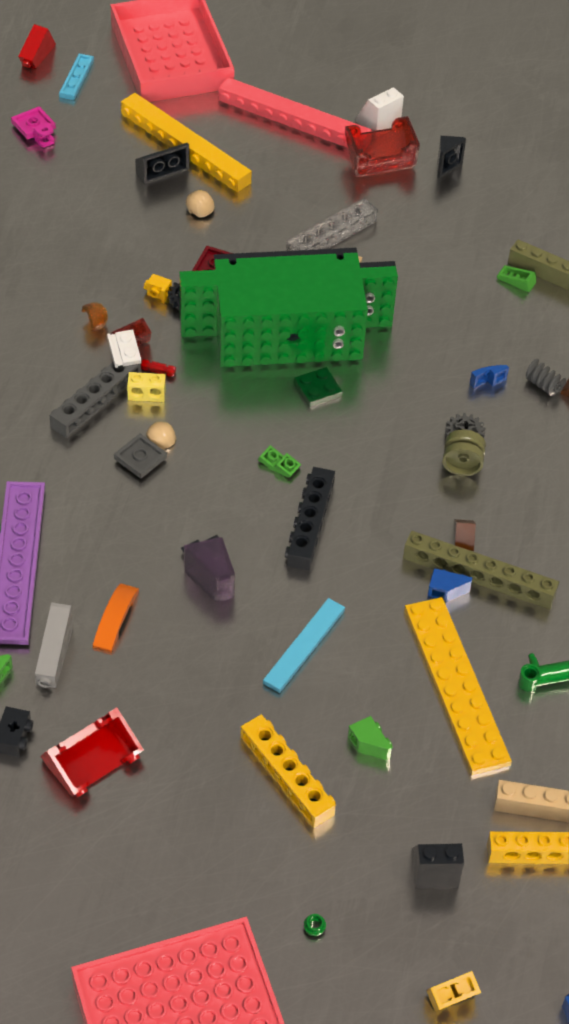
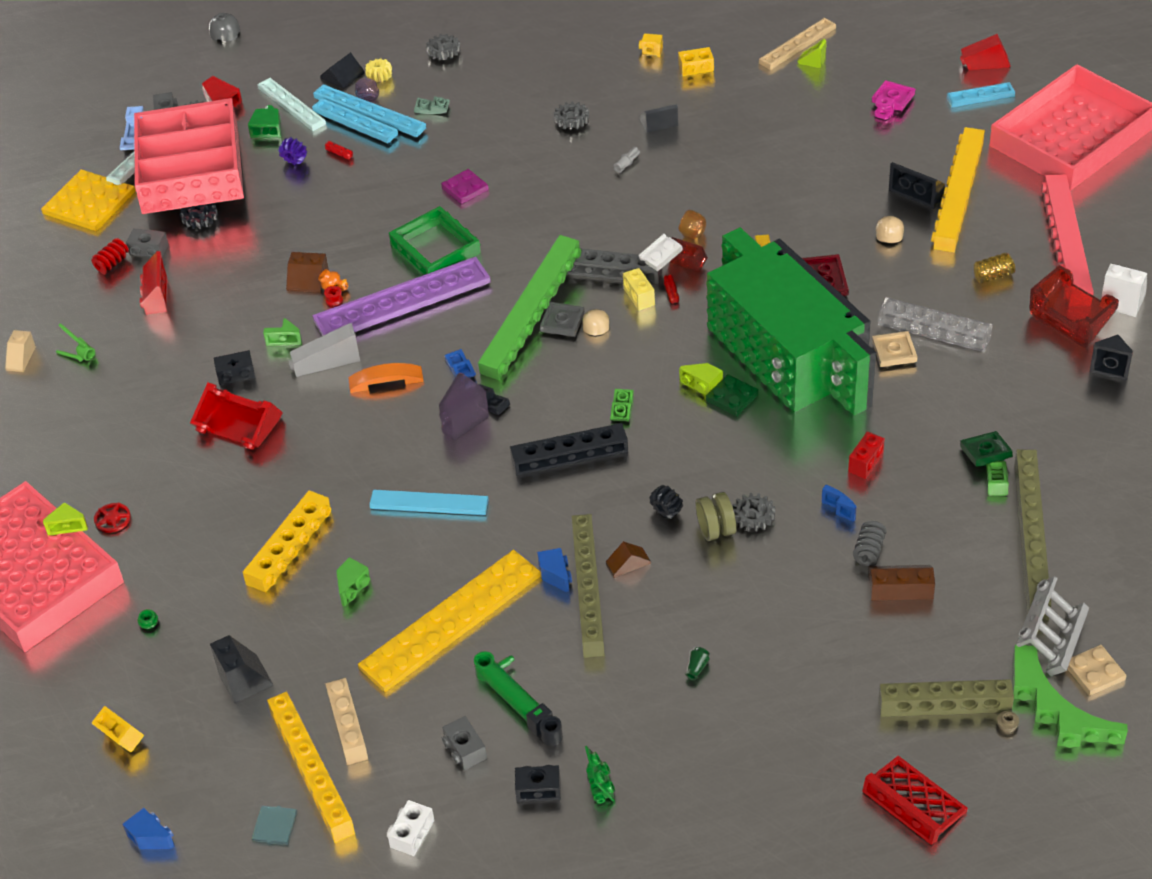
camera: 70 degrees right, 5 degrees down
none -> lime slope [43,502,88,536]
none -> red wheel [94,502,131,533]
none -> blue slope [445,349,476,381]
none -> bright green brick [478,235,581,381]
none -> black gear [649,485,683,519]
none -> lime slope [679,363,723,395]
none -> red brick [848,431,885,479]
none -> dark green plate [960,431,1013,467]
none -> clear yellow piece [974,253,1016,284]

